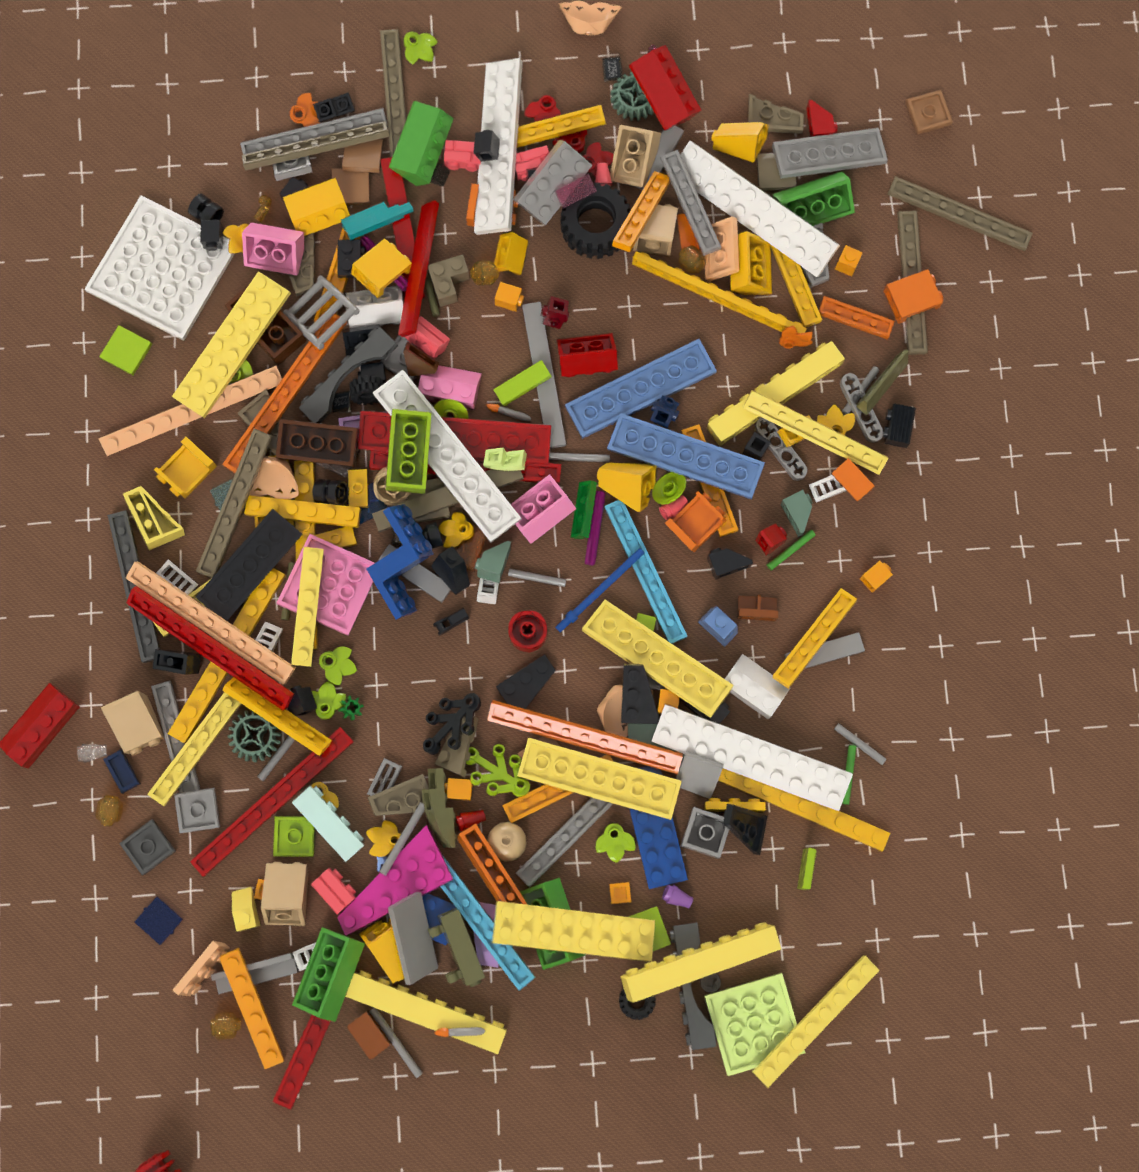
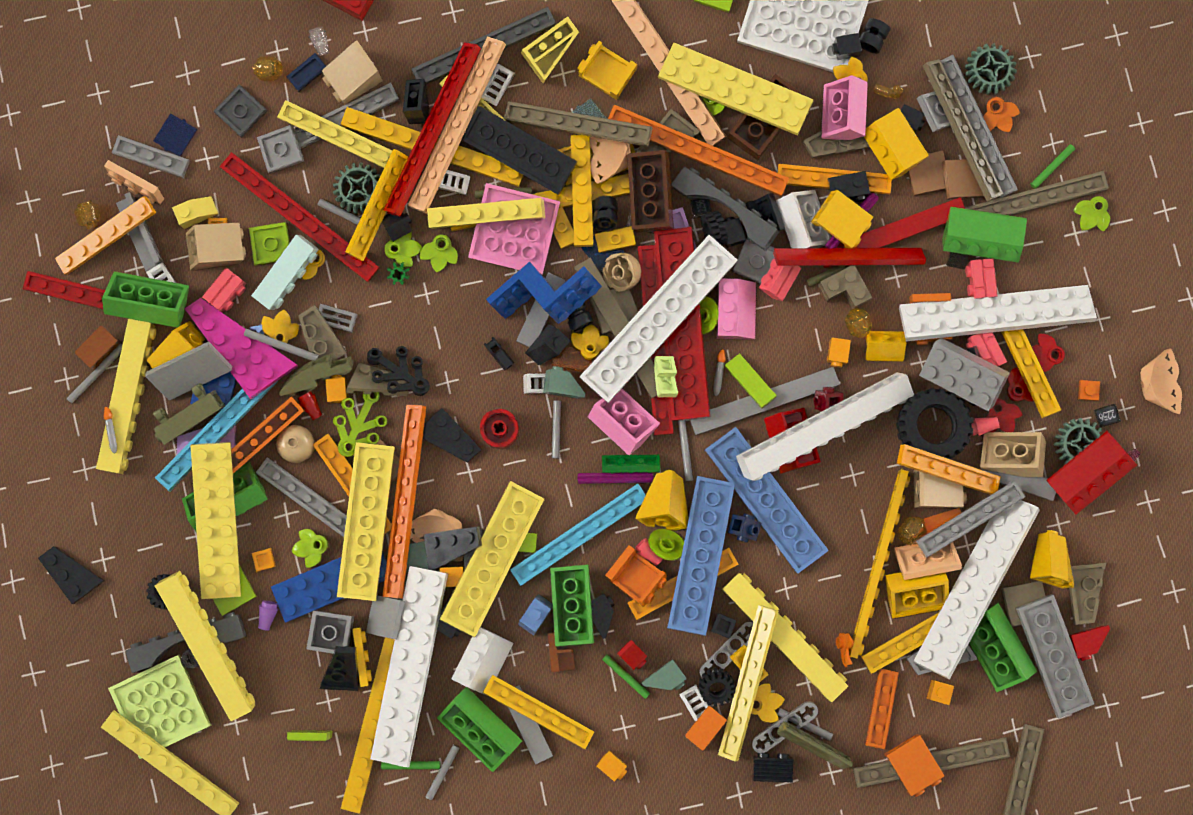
camera: 85 degrees right, 5 degrees up
light grey bar [283,275,360,350] -> none
black slope [313,92,356,122] -> none
teal piece [341,202,414,240] -> none
lime brick [385,409,432,494] -> none
reddish brown slope [403,341,439,376] -> none
black brick [473,130,500,162] -> none
clear pink plate [555,174,597,208] -> none
blue bar [555,548,645,633] -> none
medium nougat tile [905,90,953,135] -> none
none -> black wing [38,546,105,604]
none -> light grey tile [112,135,190,179]
none -> bright green slope [437,687,522,772]
none -> bright green slope [550,565,594,647]
none -> black tyre [699,668,735,707]
none -> white brick [736,372,914,481]
none -> sand green gear [965,43,1017,95]
none -> bright green bar [1030,144,1075,189]
none -> orange plate [1078,380,1100,401]

